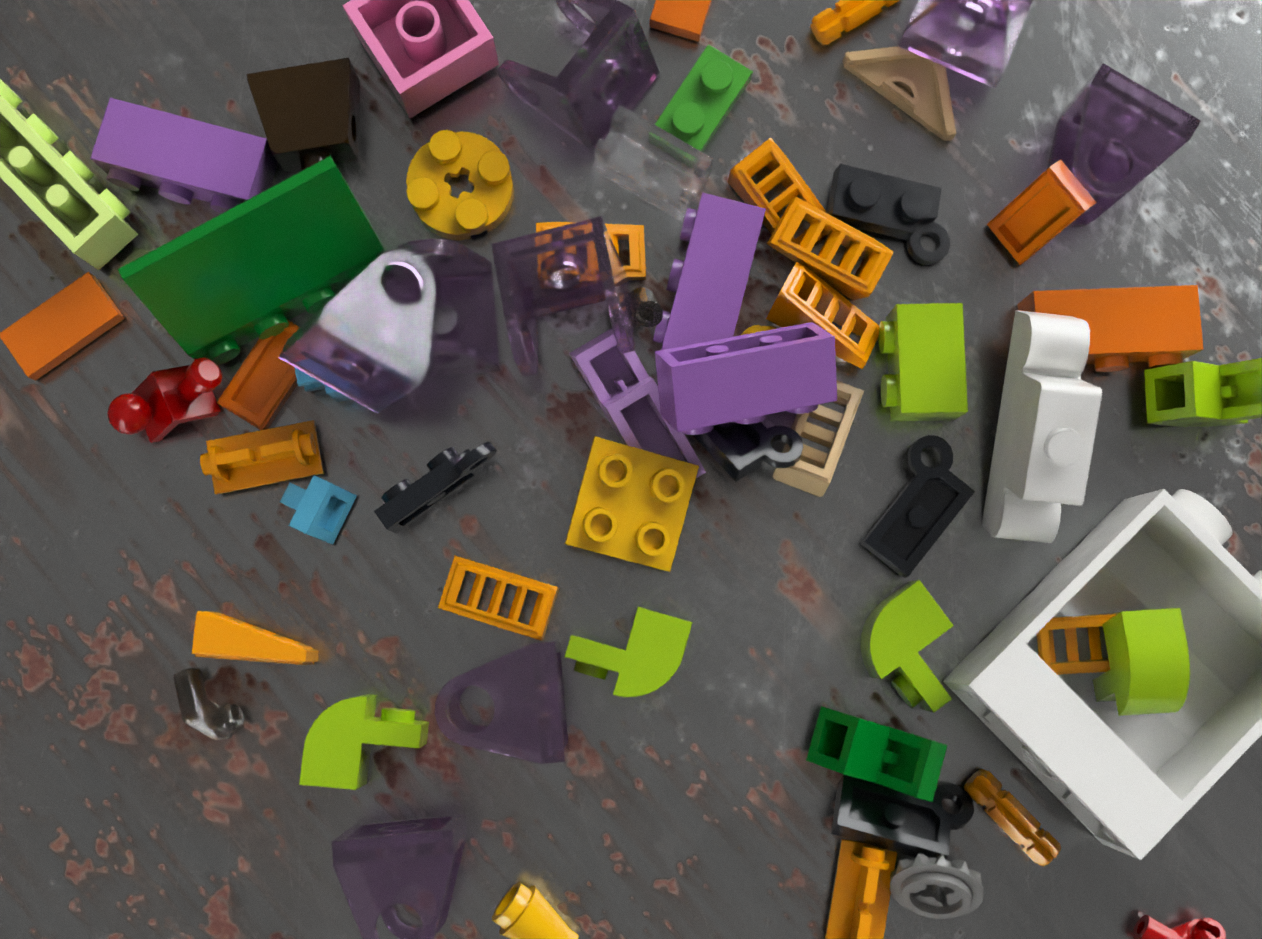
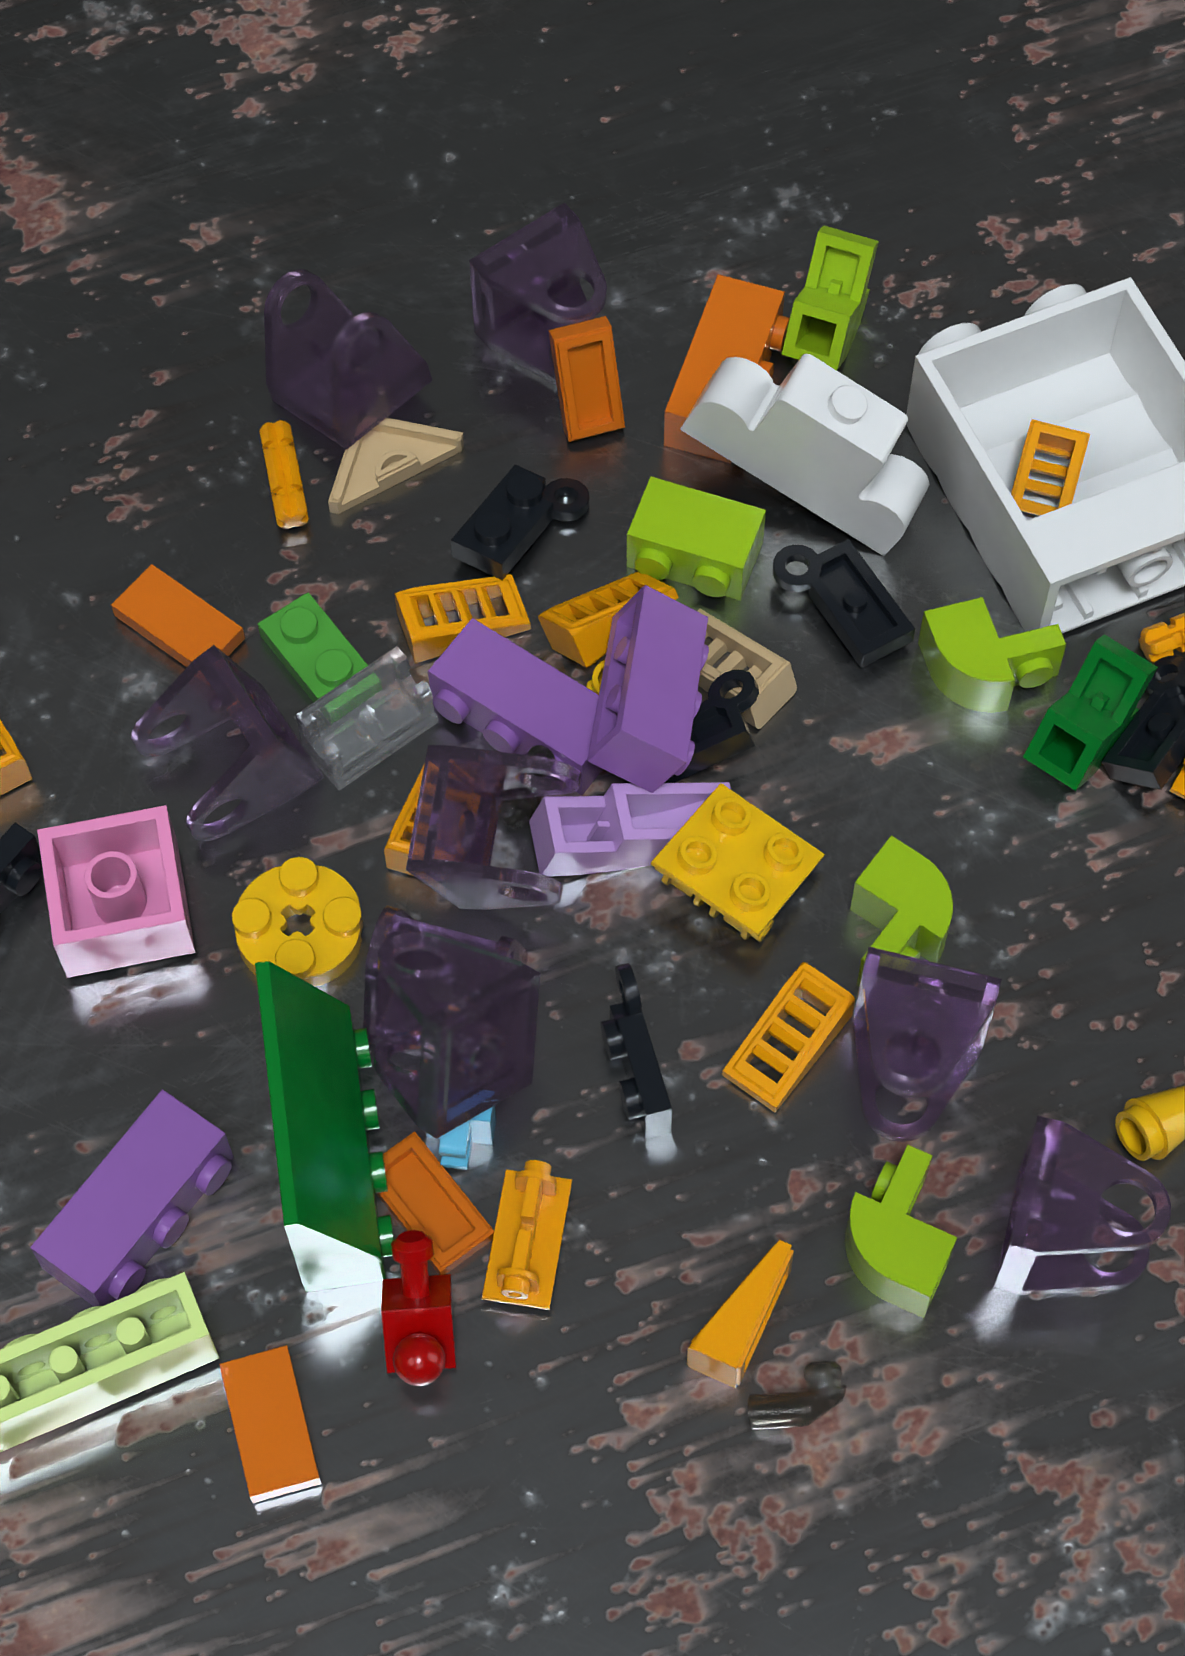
camera: 65 degrees left, 20 degrees down
dark brown torso [247,57,360,172] -> none
medium azure tile [280,475,357,545] -> none
light orange slope [767,197,893,301] -> none
lime brick [1092,608,1190,716] -> none

